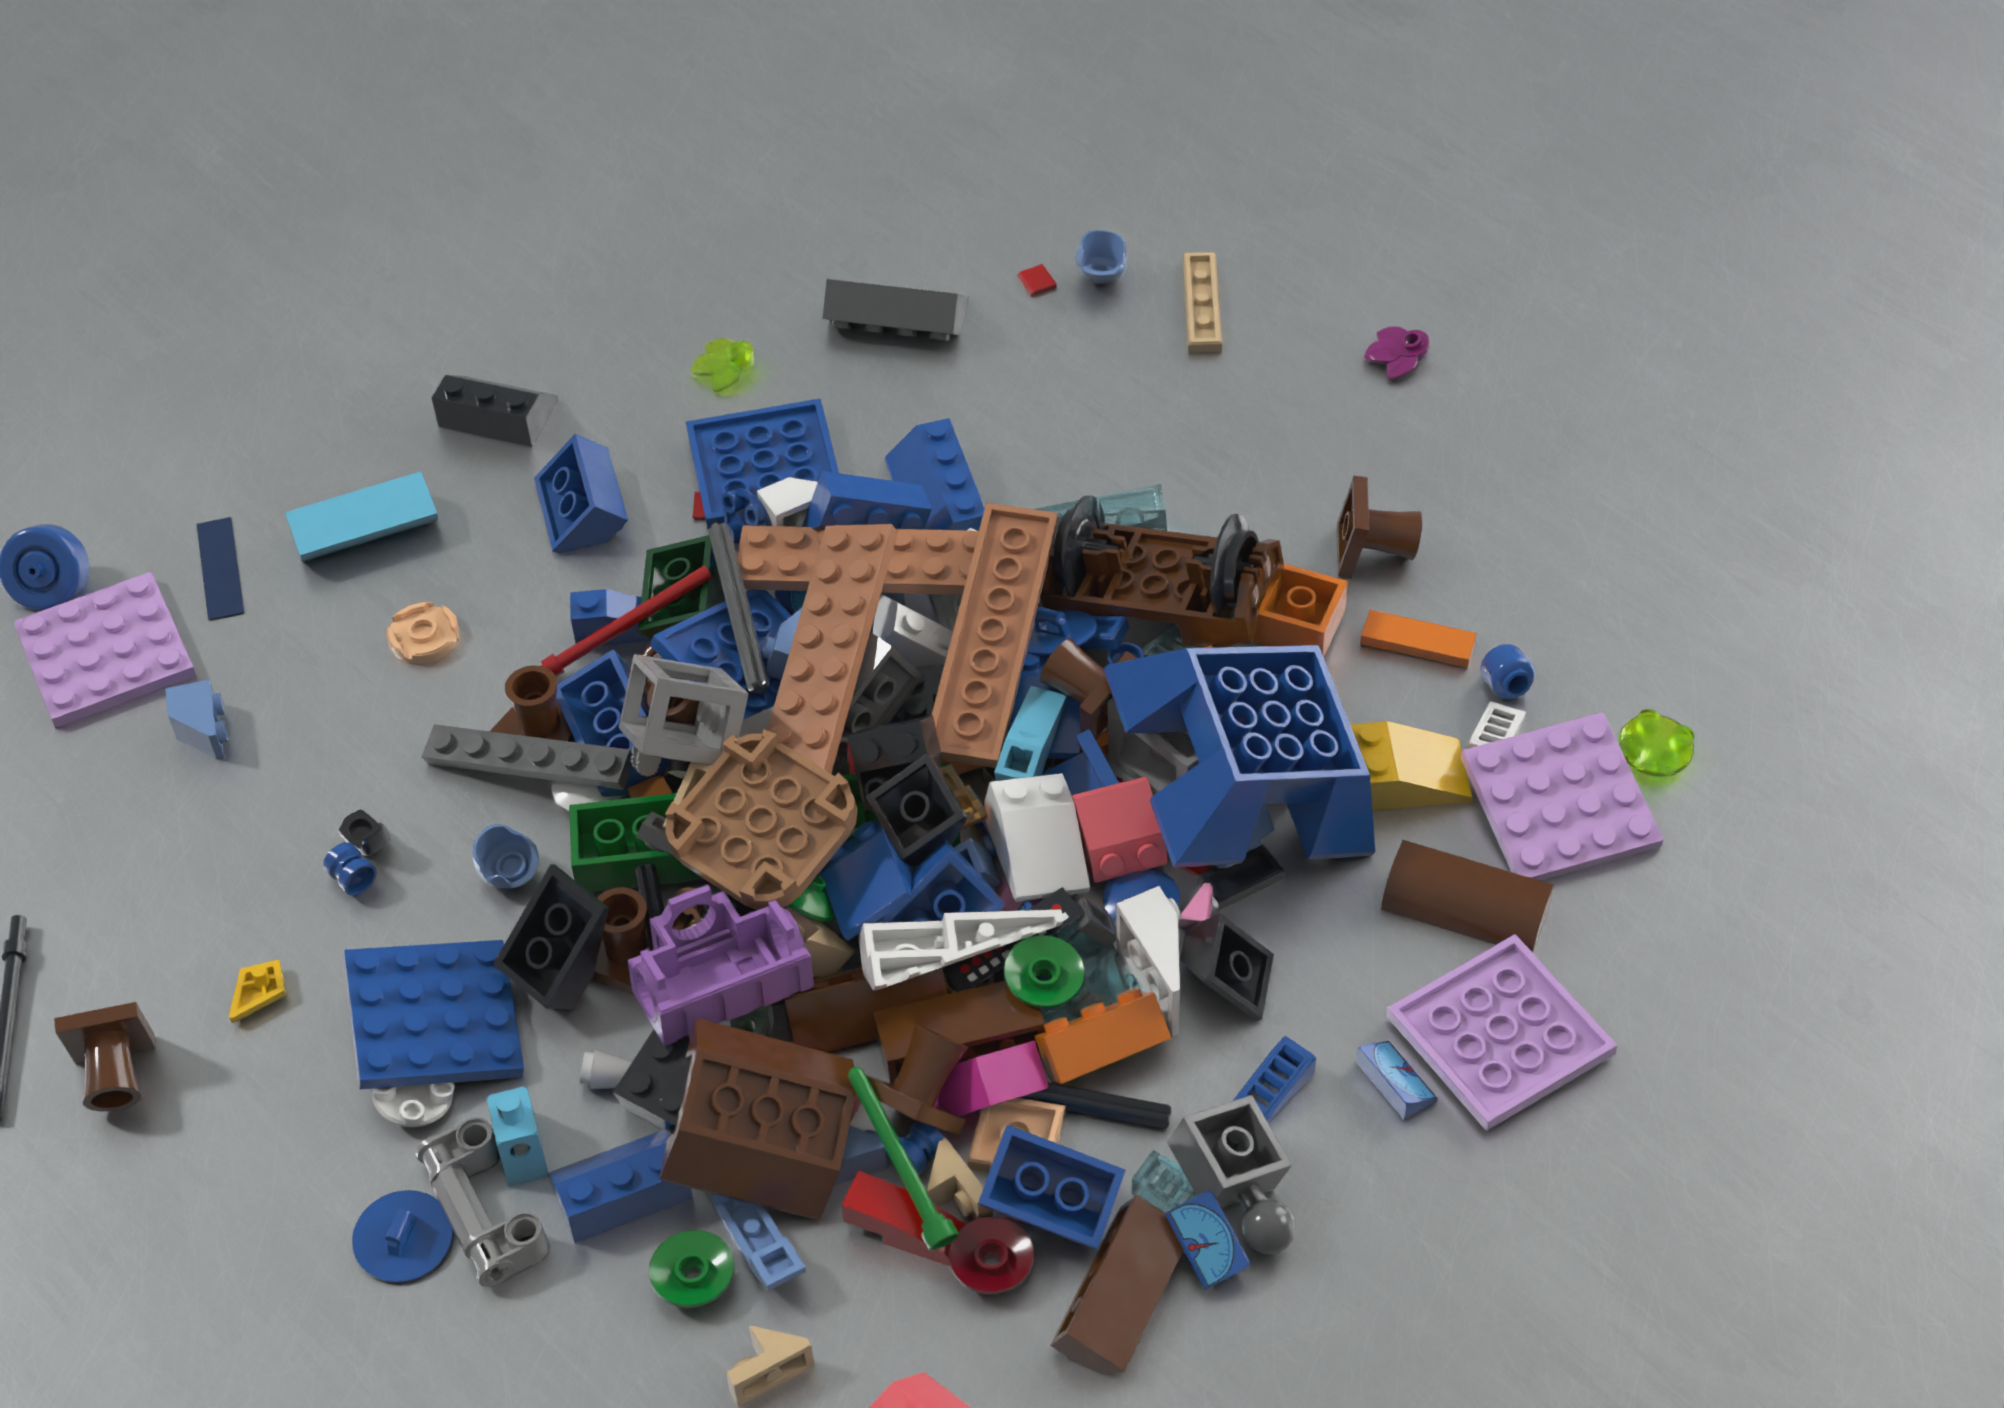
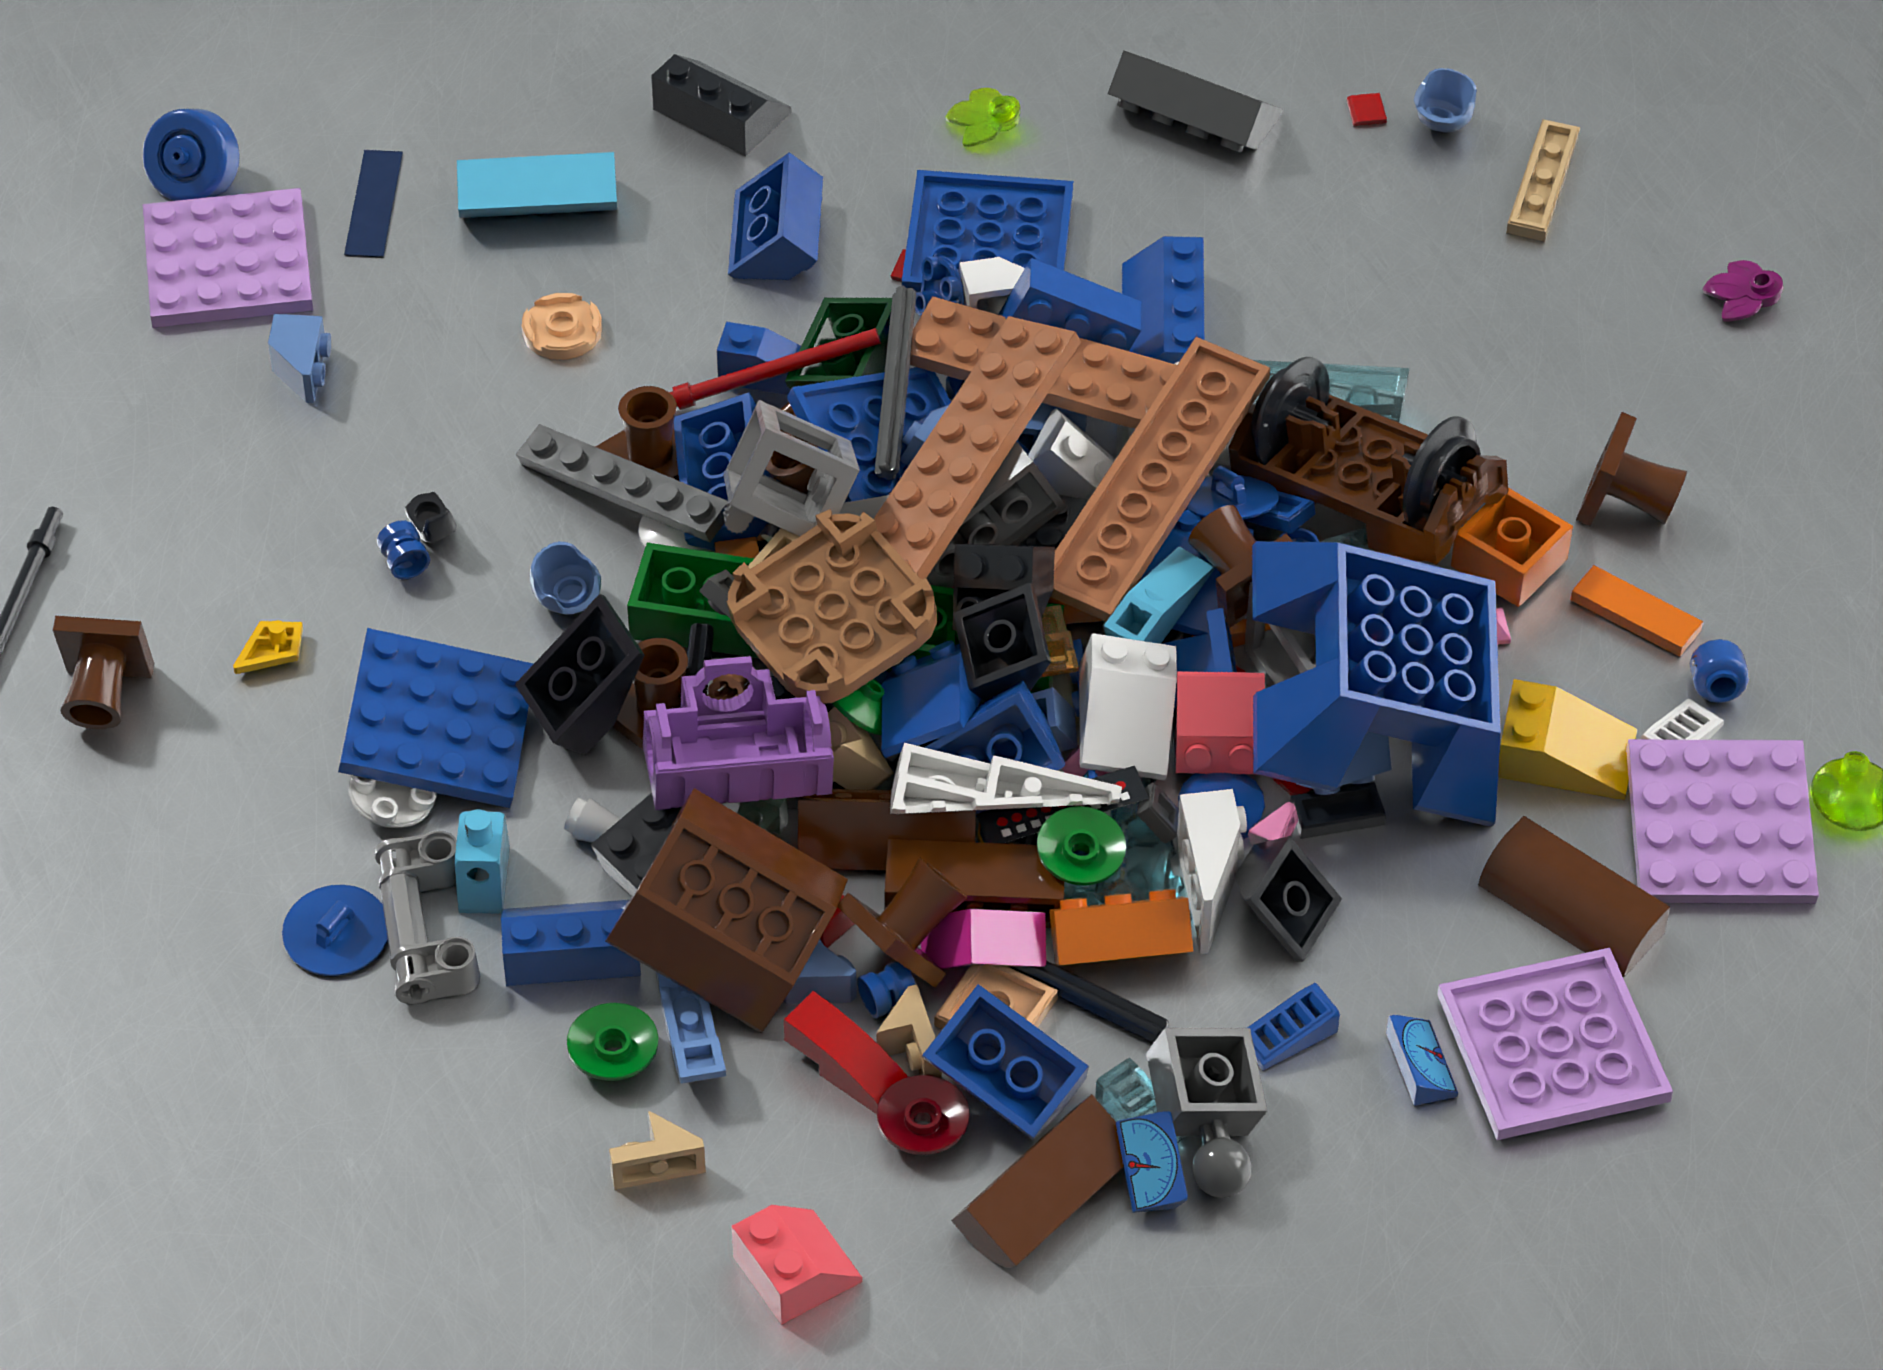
camera: 15 degrees right, 0 degrees up
green piece [848,1067,959,1251] -> none

